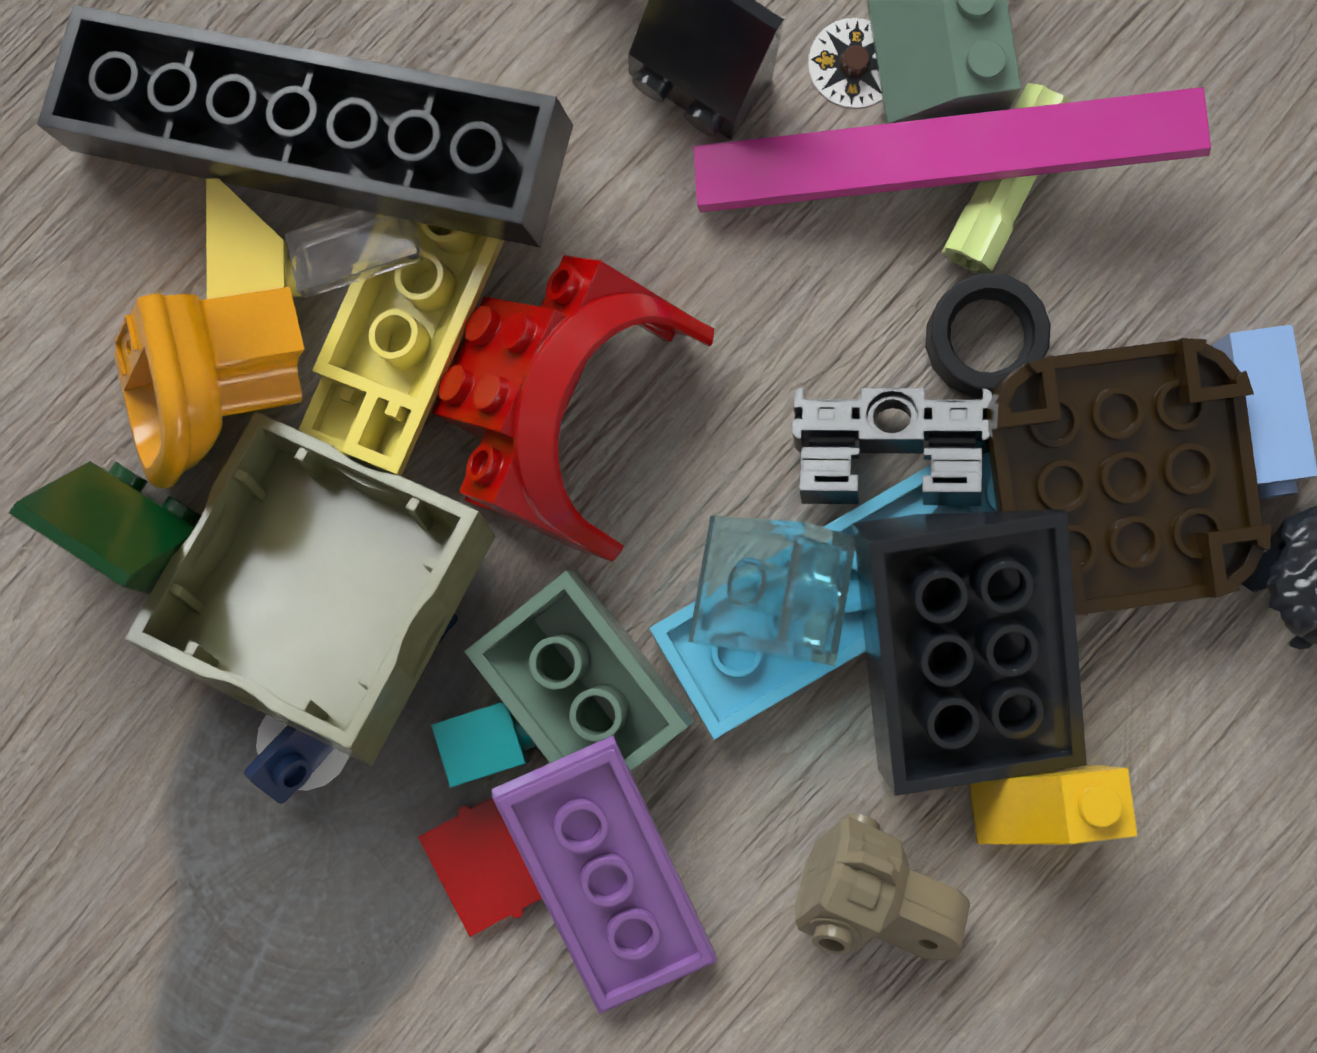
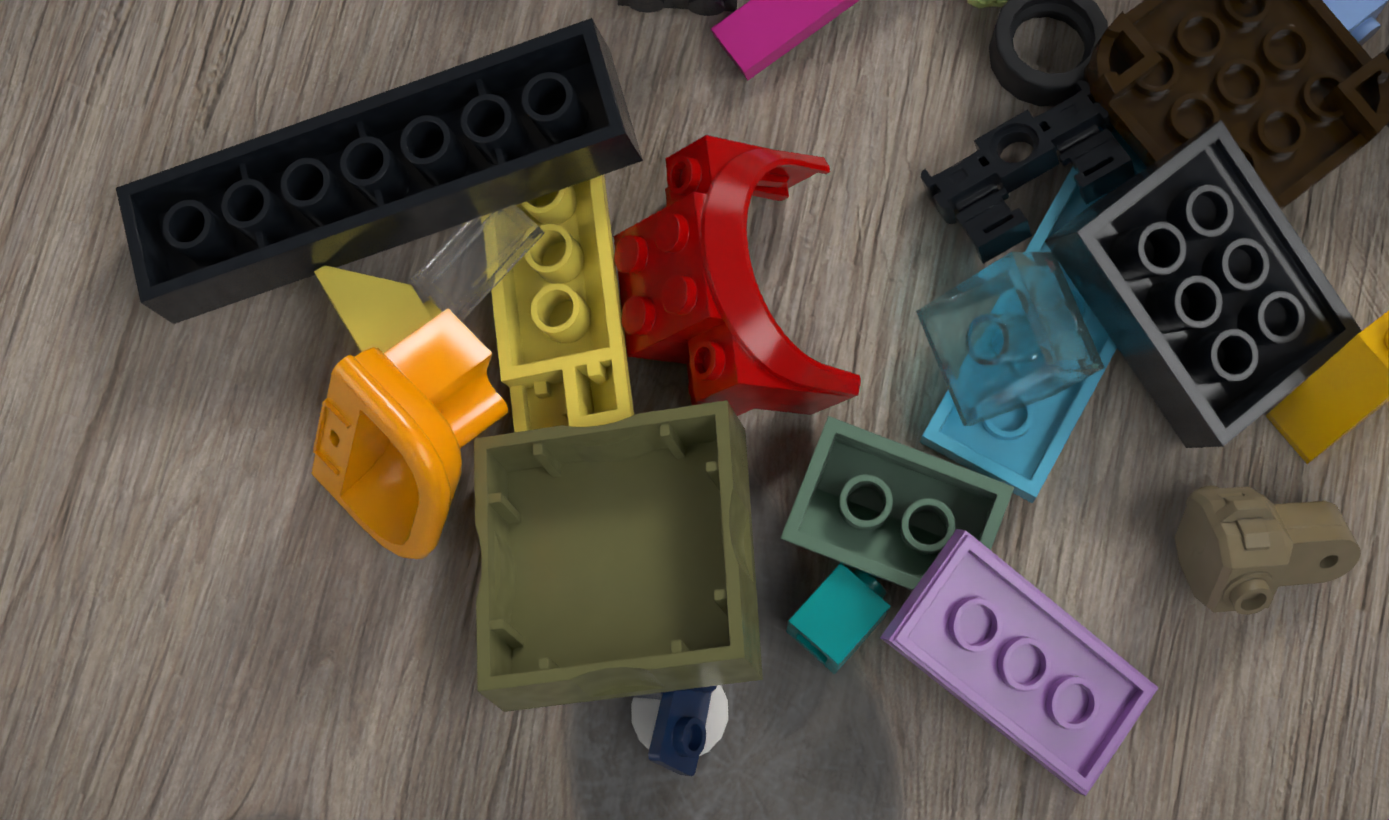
camera: 25 degrees left, 10 degrees down
dark green slope [8,461,201,594] -> none
red piece [418,797,542,937] -> none

